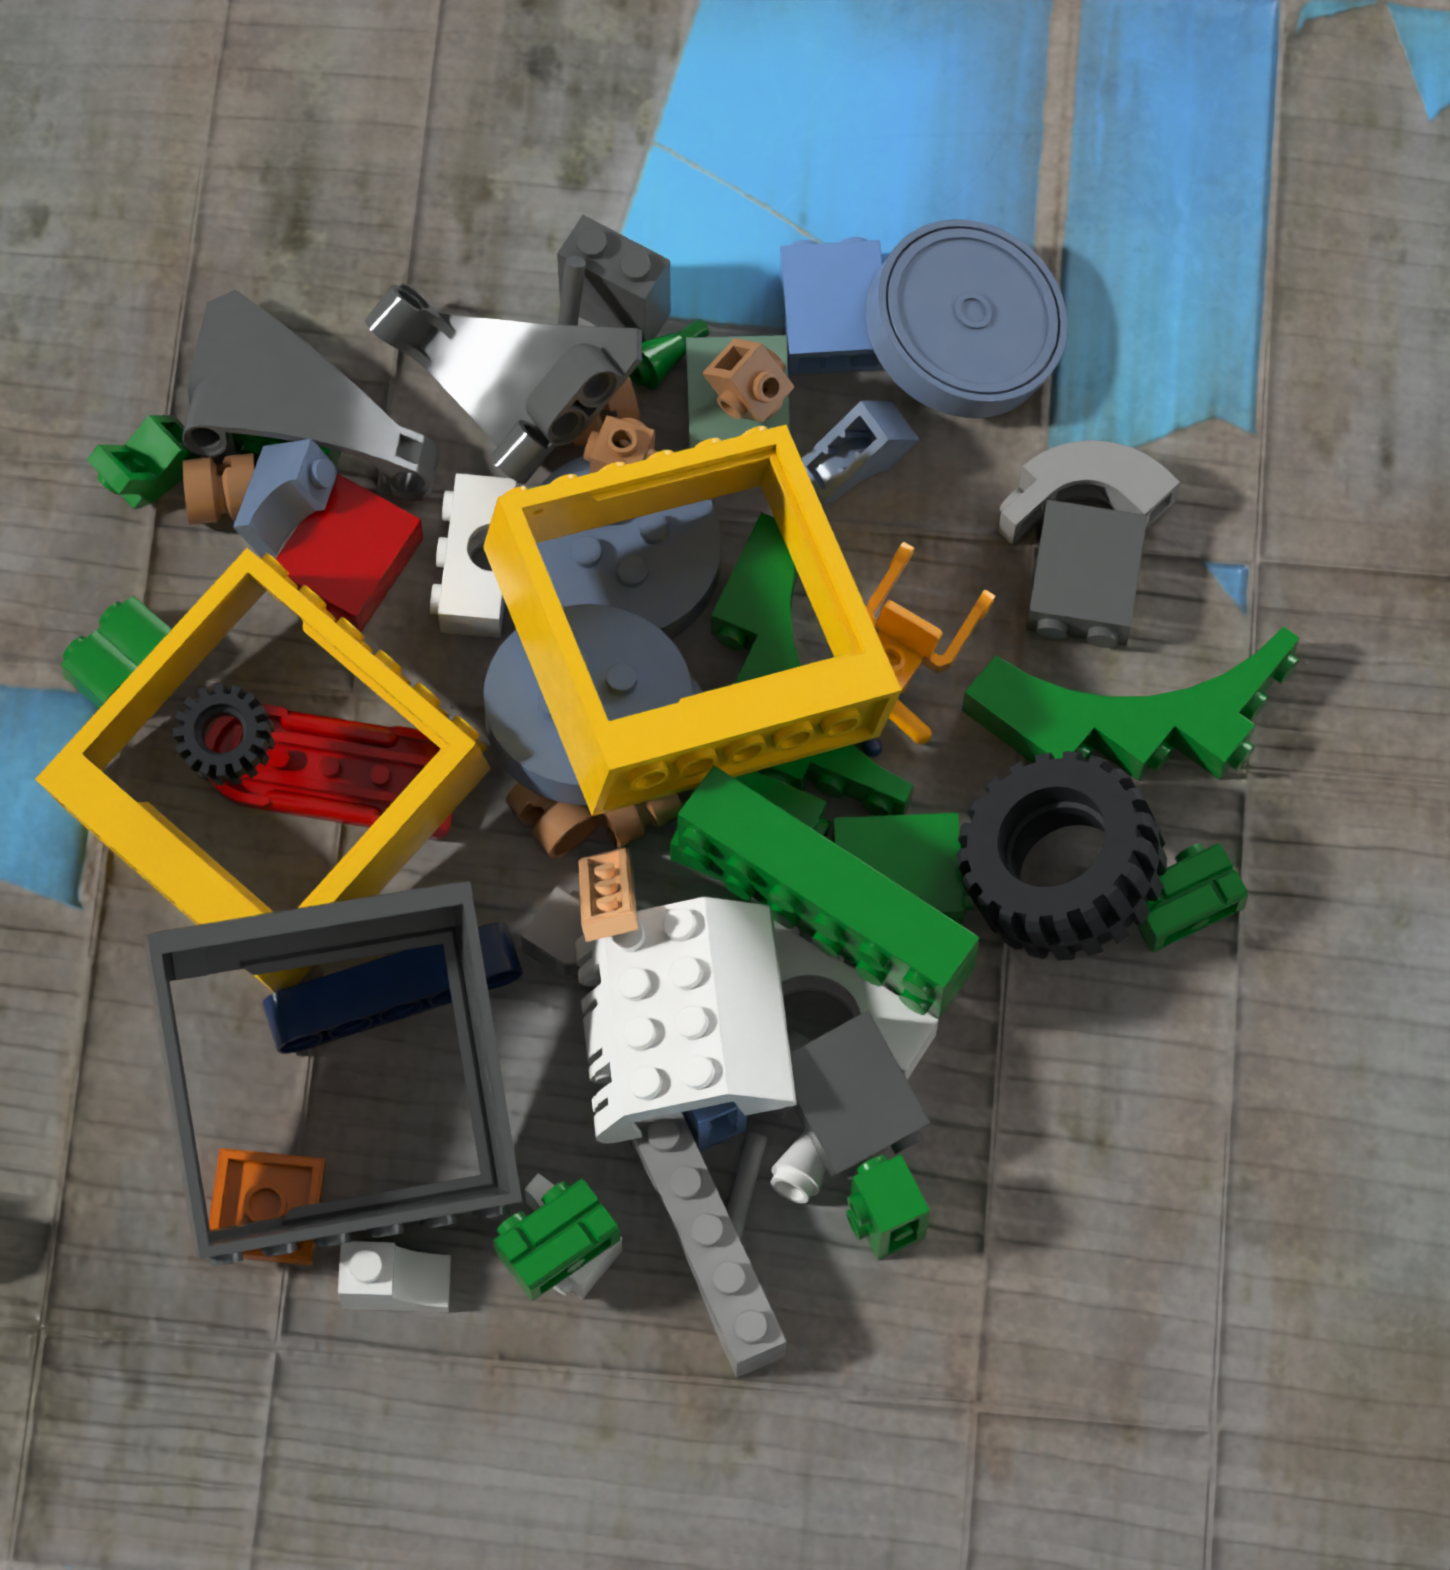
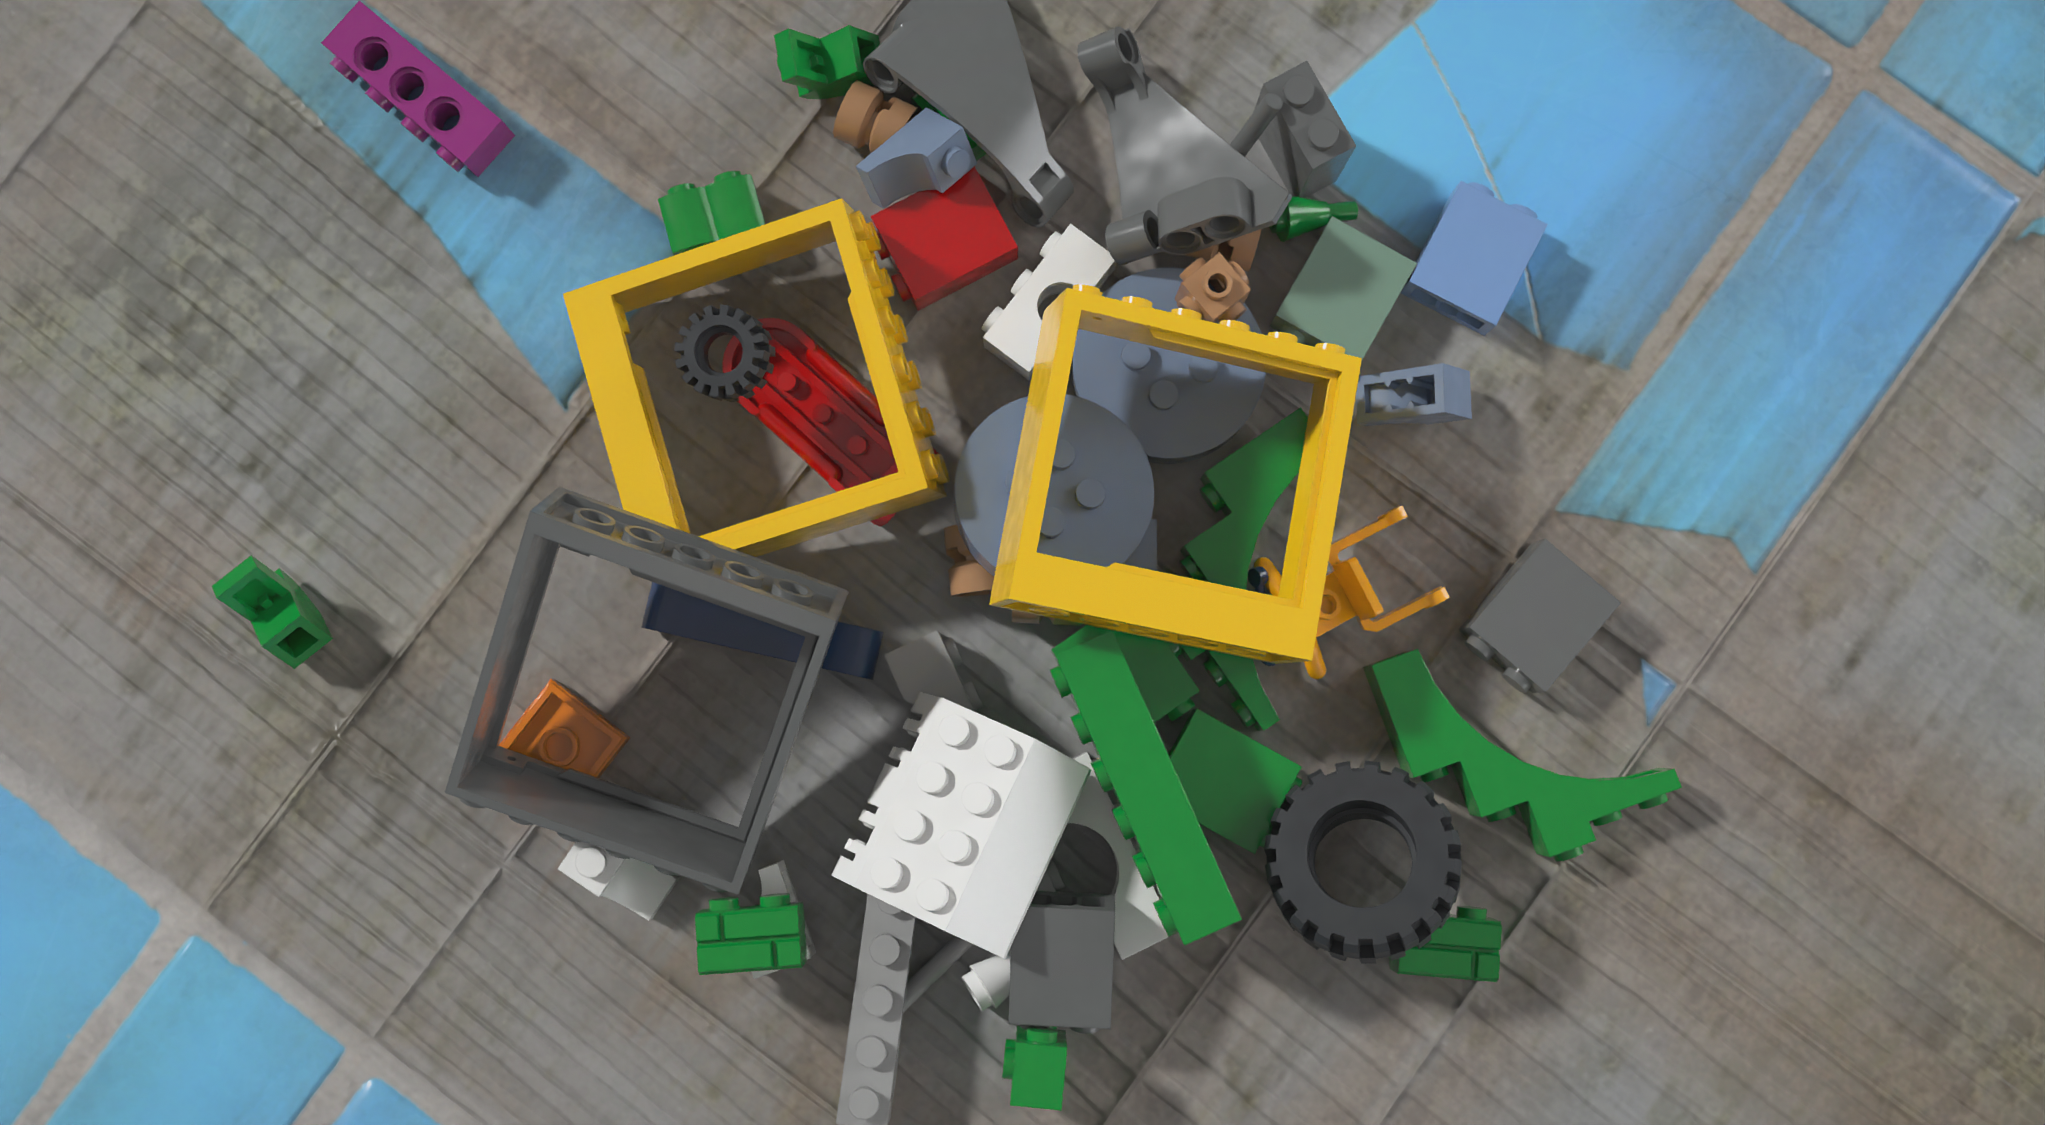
camera: 35 degrees right, 15 degrees up
light nougat tile [578,847,638,942] -> none
medium nougat brick [702,338,795,422] -> none
sand blue brick [866,219,1068,418] -> none
light grey arch [998,440,1180,545] -> none

